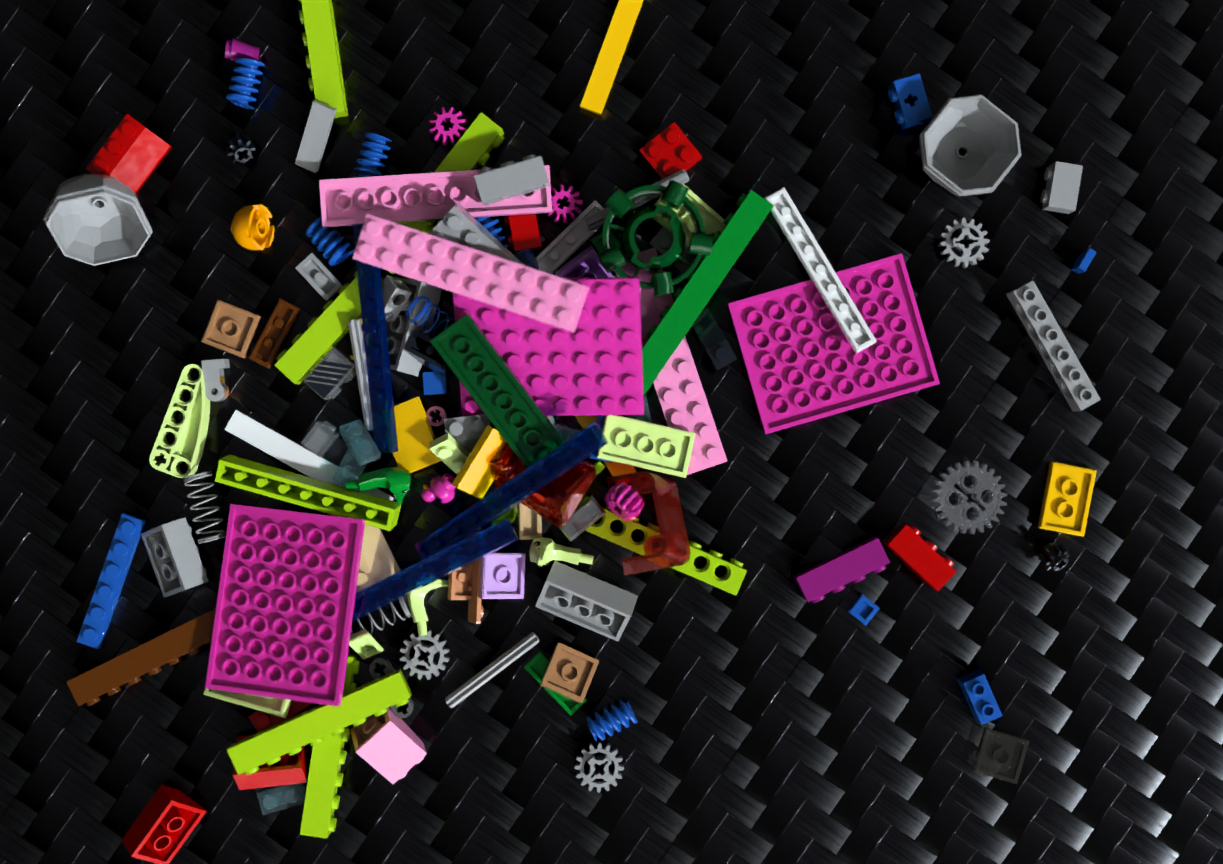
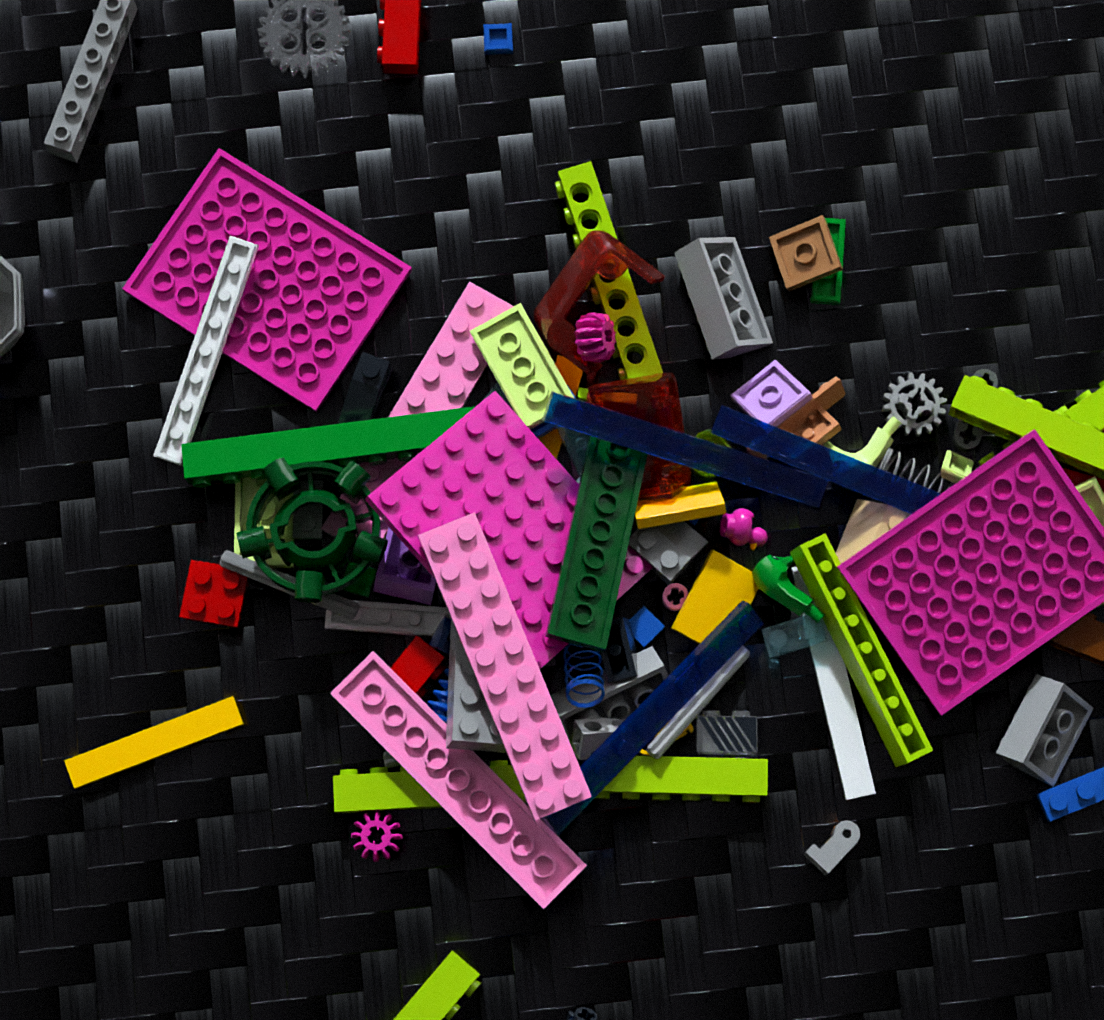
camera: 130 degrees left, 10 degrees down
yellowish green beam [149,364,210,478] -> none
light grey piece [182,471,226,544] -> none
medium nougat tile [201,300,261,358] -> none
light orange cylinder [231,205,274,250] -> none
reddish brown tile [249,298,301,369] -> none
light grey tile [295,100,337,173] -> none
light grey plate [296,253,343,302] -> none
clear brick [301,420,339,457] -> none
blue piece [306,216,354,266] -> none
clear light blue plate [339,419,381,466] -> none
bright pink slope [350,707,427,784] -> none
blue piece [353,133,392,178] -> none
yellowish green plate [429,433,470,474] -> none
light grey axle [445,632,540,708] -> none
light grey brick [474,154,550,206] -> none
tan tile [518,494,542,540] -> none
yellowish green animal [529,537,594,566] -> none
dark pink gear [547,185,583,224] -> none
flat silver tile [557,496,606,542] -> none
light grey gear [575,741,624,793] -> none
blue piece [586,699,638,742] -> none
magenta brick [794,537,890,603] -> none
light grey gear [938,218,990,268] -> none

